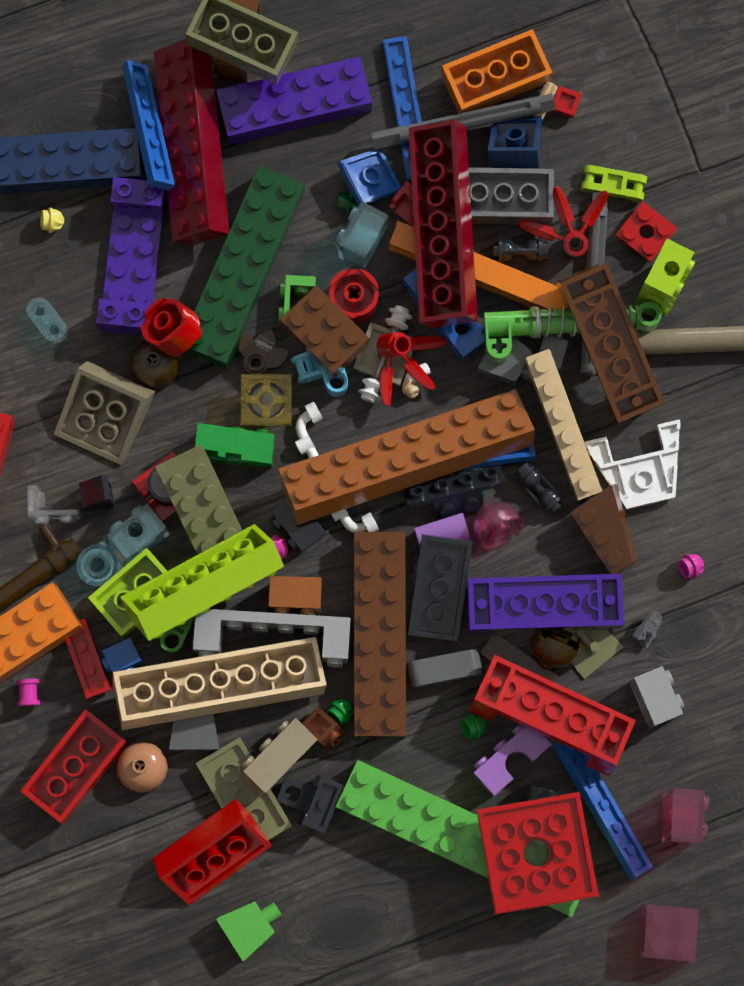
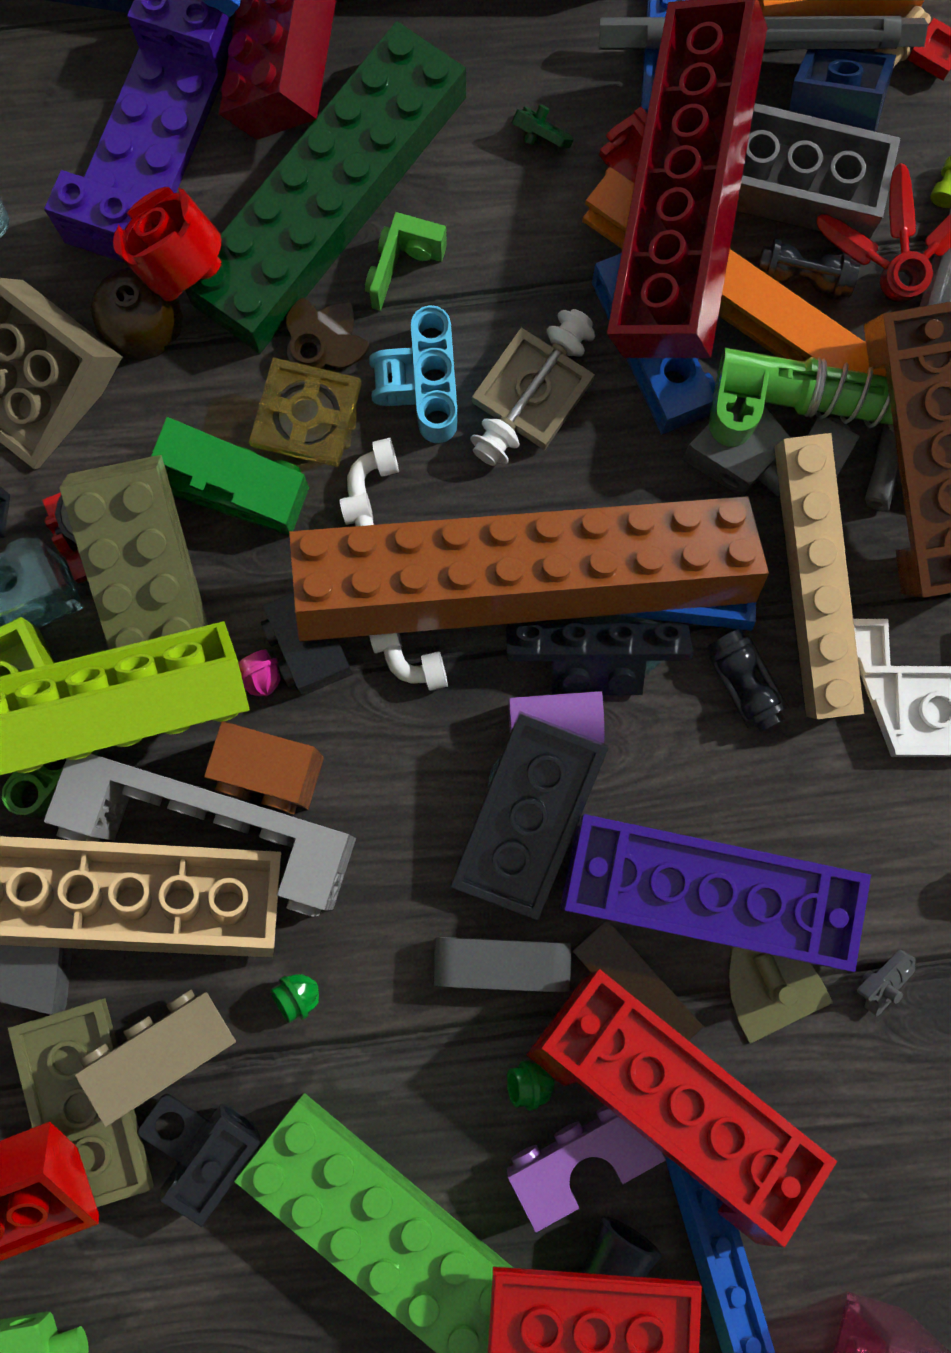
camera: 15 degrees right, 0 degrees up
light yellow plate [40,208,64,233] -> none
reddish brown brick [280,285,370,379] -> none
copper bracket [302,706,346,751] -> none
red brick [329,268,379,324] -> none
clear light blue brick [336,202,388,270] -> none
blue tile [337,148,402,208] -> none
reddish brown brick [354,532,406,738] -> none
red plant [376,332,448,406] -> none
tan arm [402,363,430,398] -> none
clear pink cylinder [473,502,525,550] -> none
dark brown cylinder [530,628,583,670] -> none
reddish brown wedge [570,484,638,574] -> none
light grey brick [629,666,684,729] -> none

